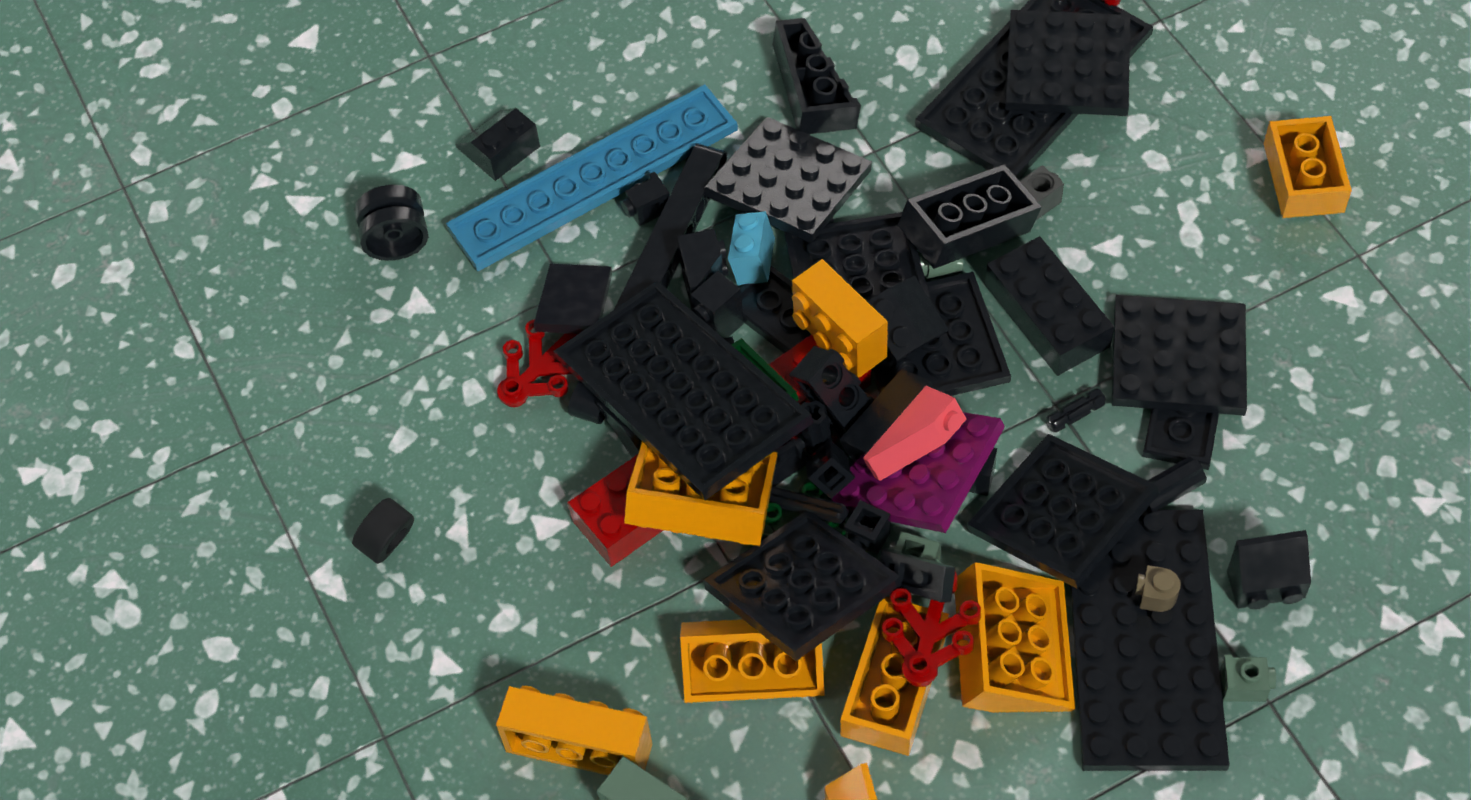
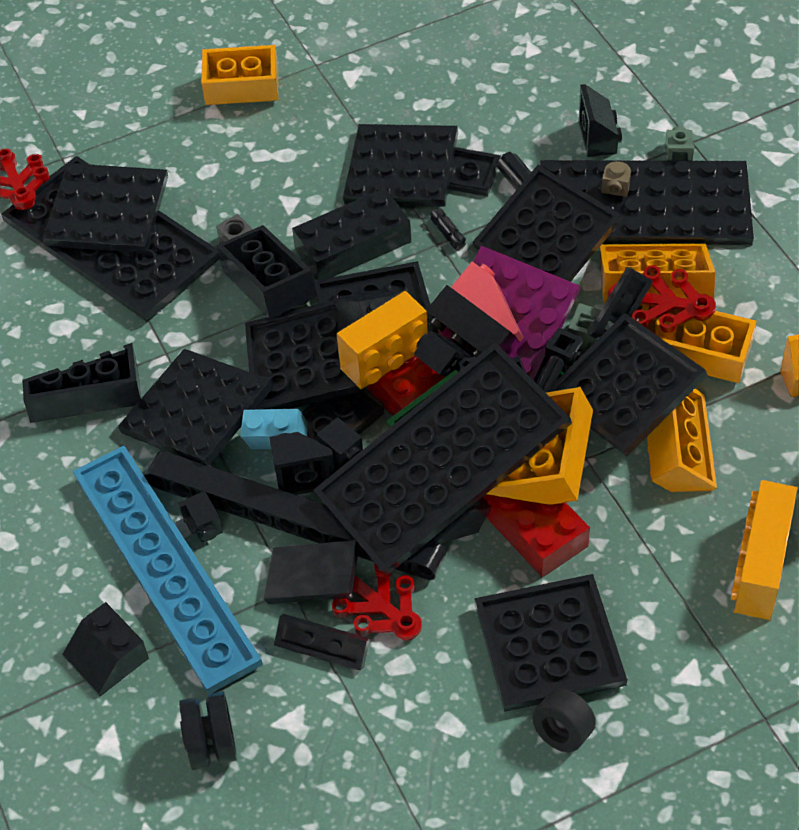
camera: 90 degrees left, 5 degrees down
none -> black plate [274,614,370,671]
none -> black plate [474,574,627,712]

